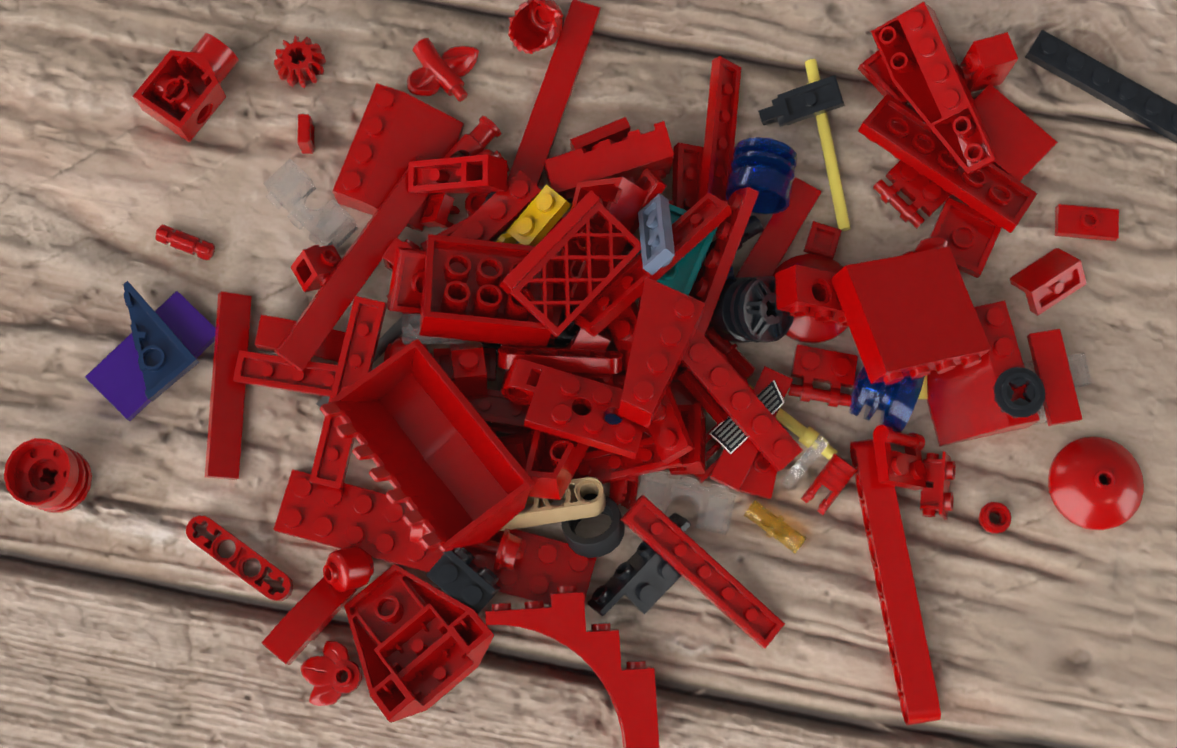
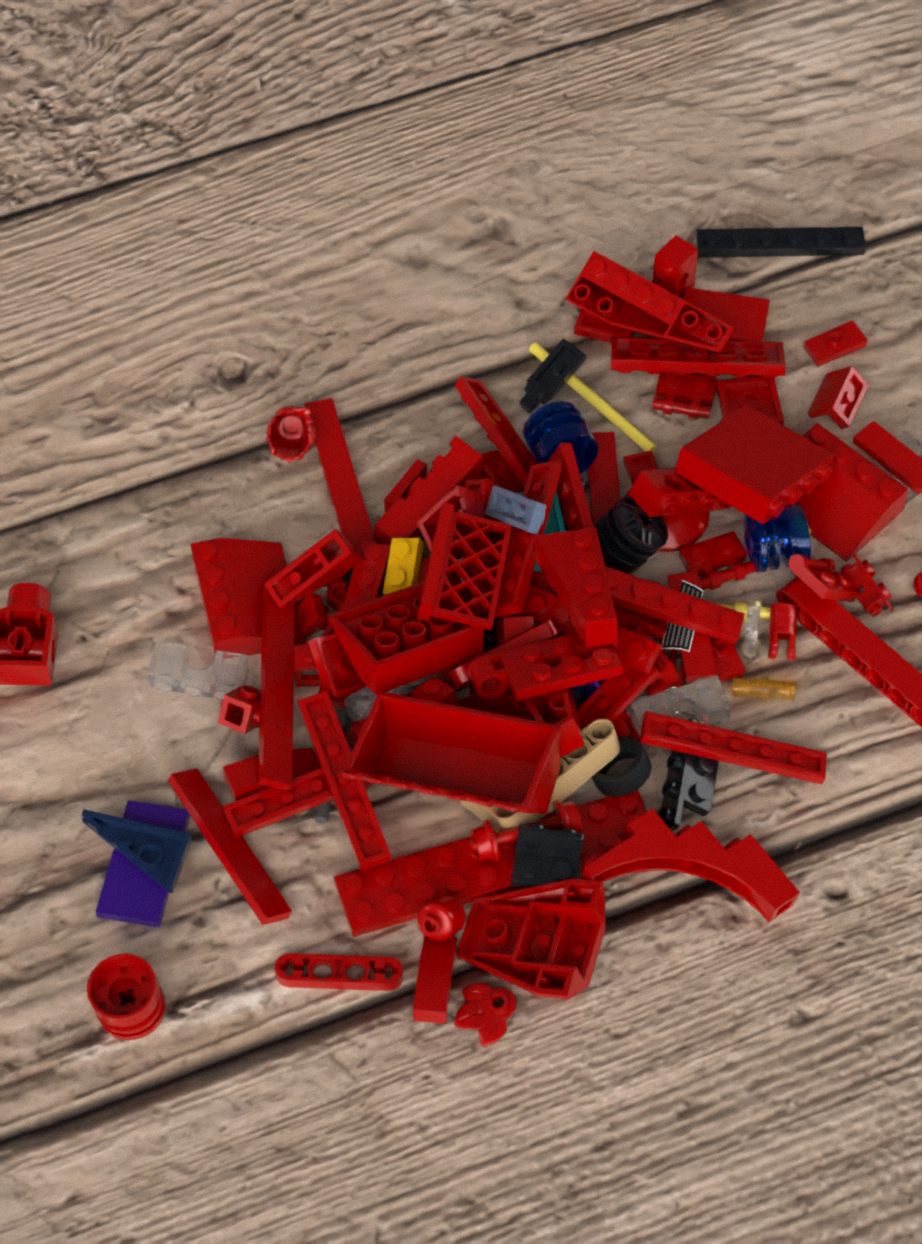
camera: 30 degrees left, 20 degrees down
red axle [155,224,215,261] -> none
red gear [274,35,326,89] -> none
red tile [297,114,315,154] -> none
red plant [407,38,479,102] -> none
red piece [443,115,502,158] -> none
black gear [993,367,1045,418] -> none

